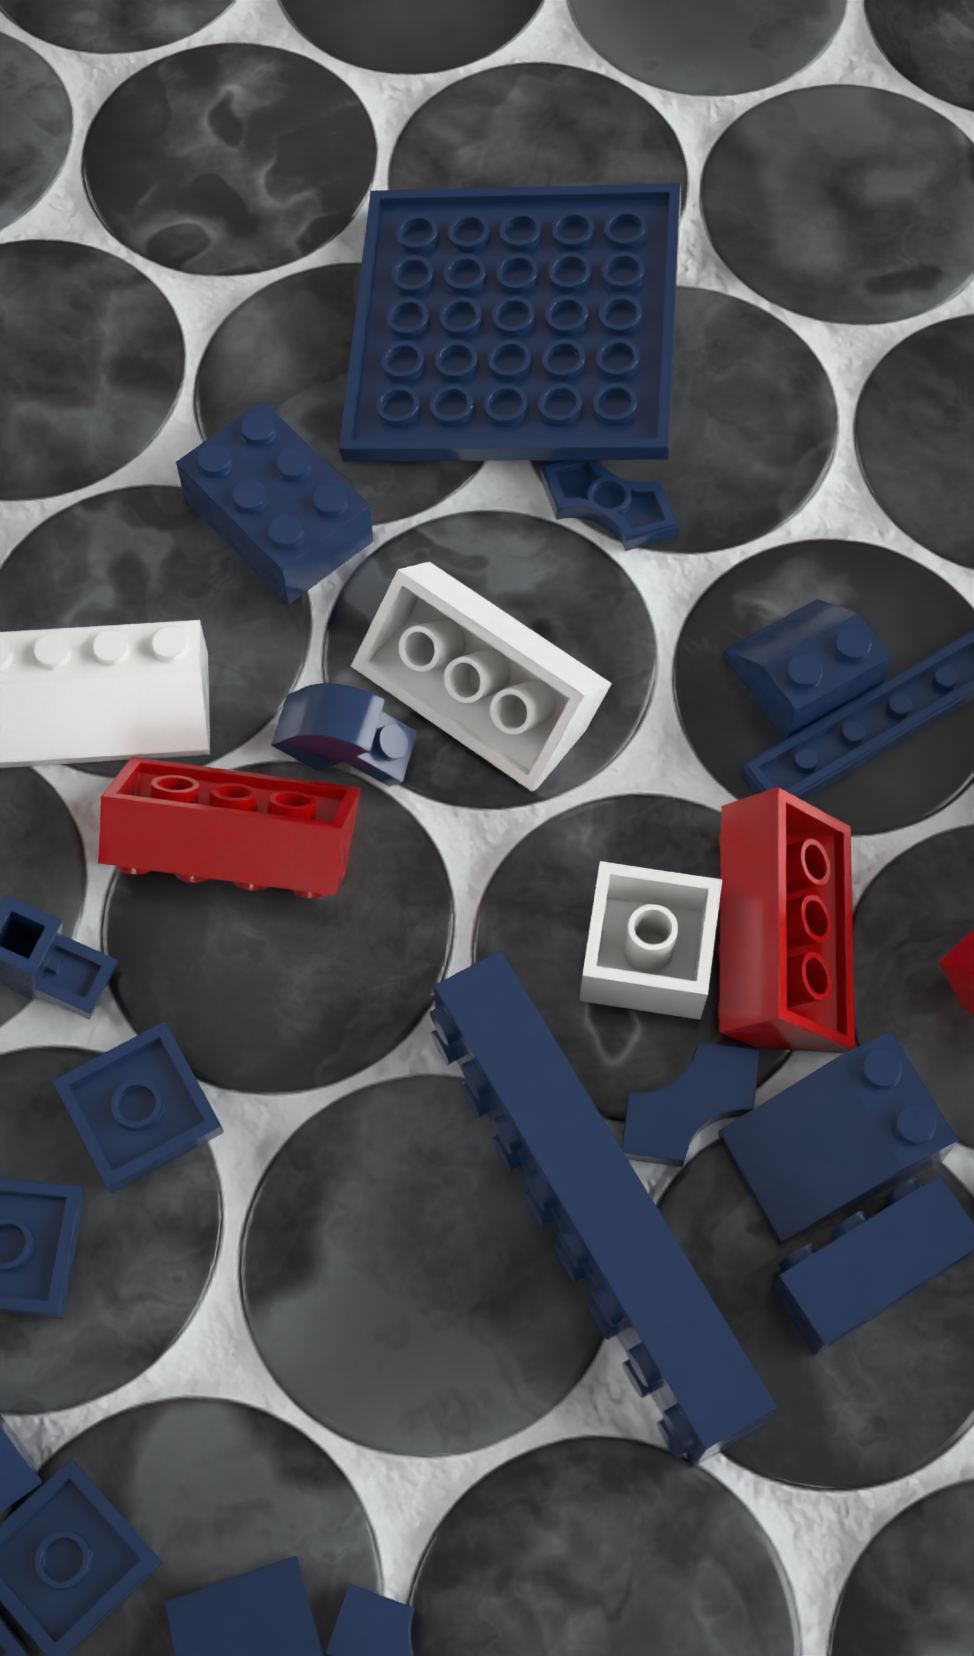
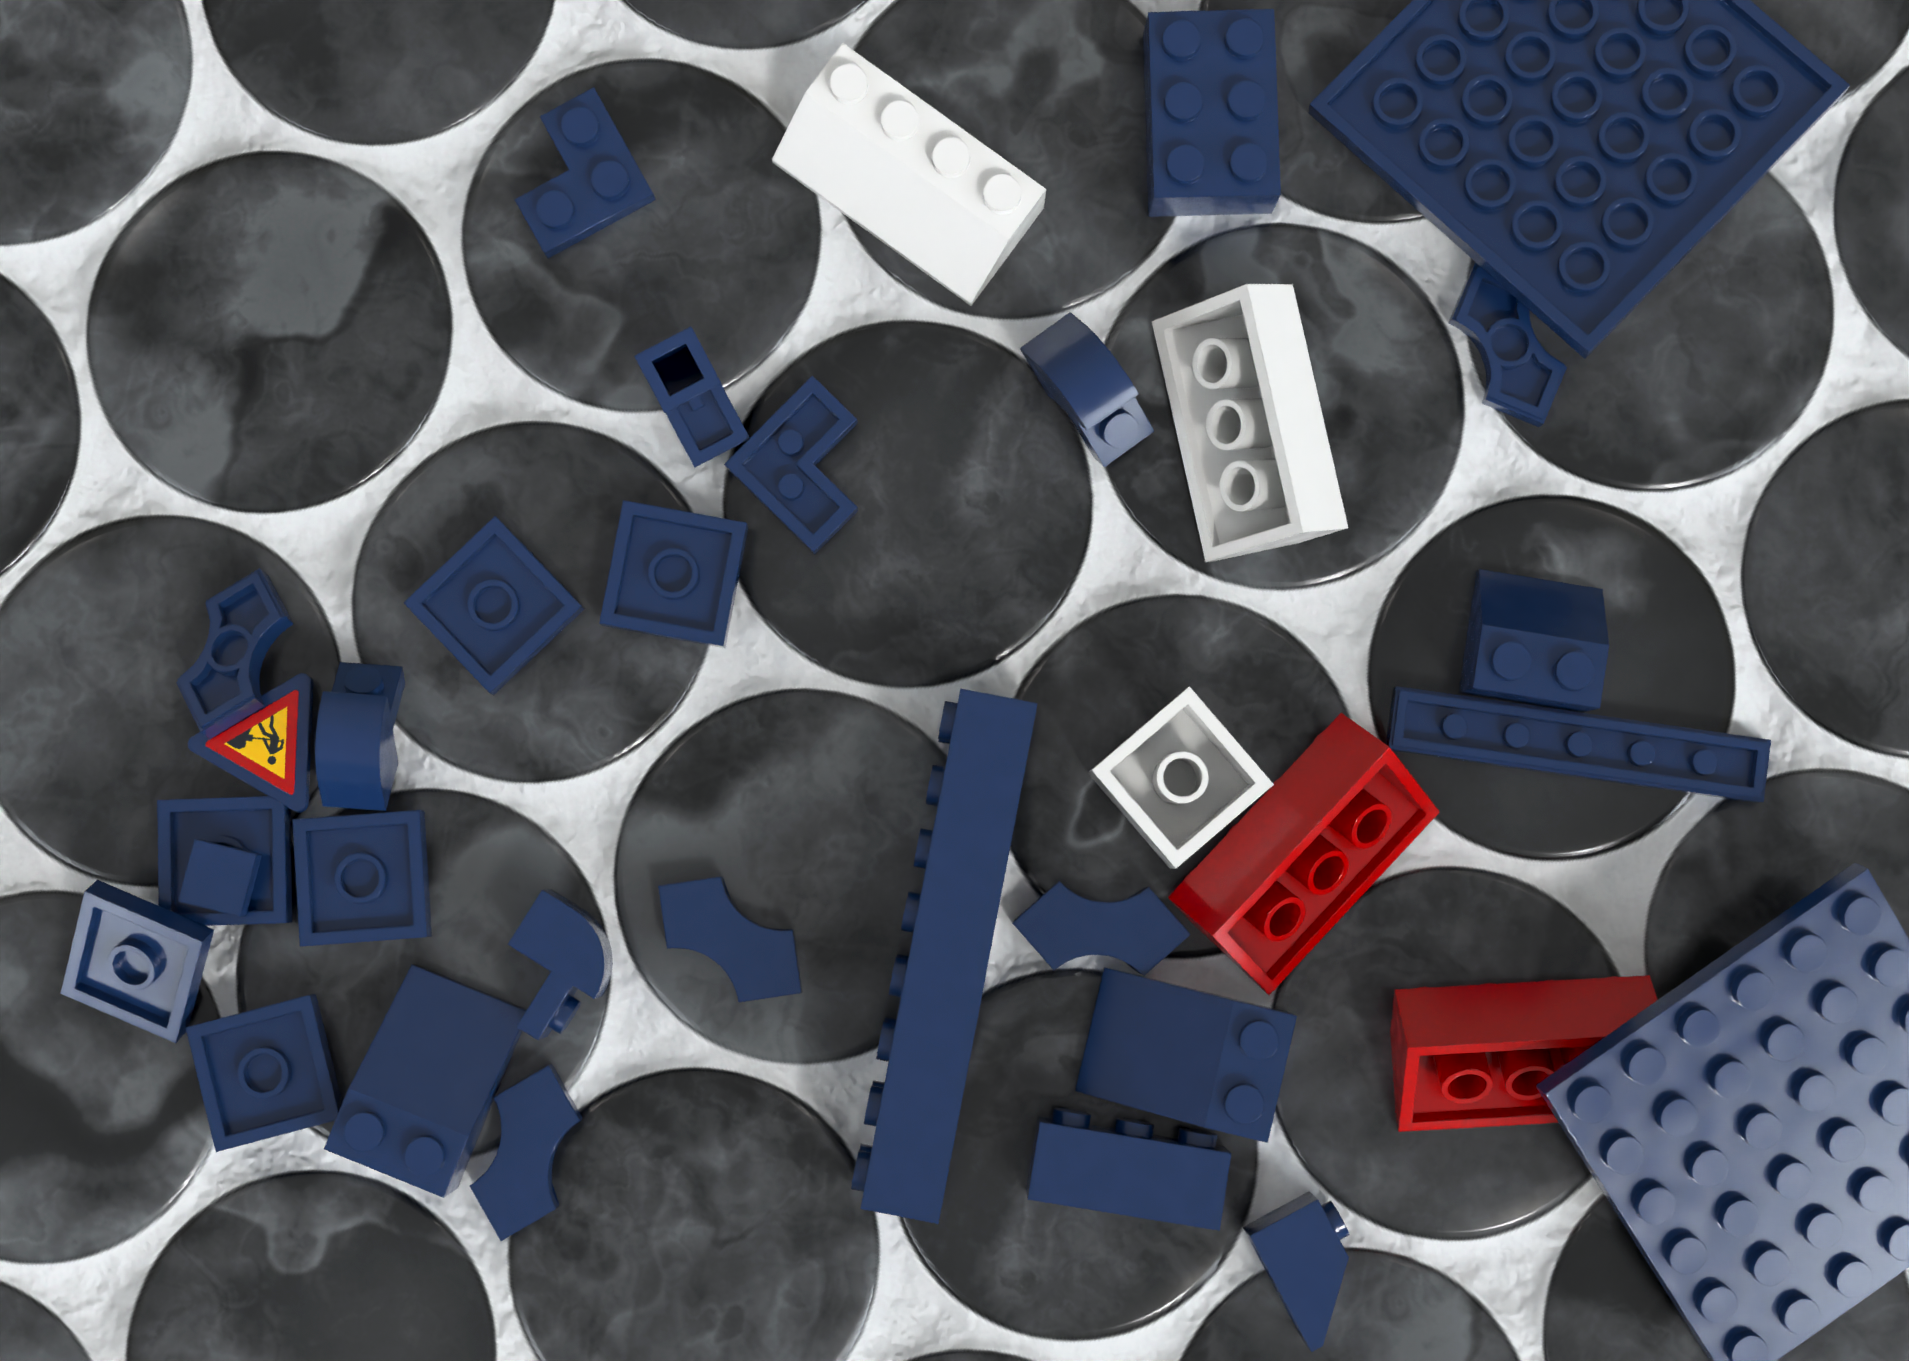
camera: 40 degrees right, 20 degrees up
red slope [98,757,361,899] -> none
none -> dark blue brick [508,889,613,1040]
none -> dark blue tile [658,876,803,1002]
none -> dark blue plate [724,376,858,555]

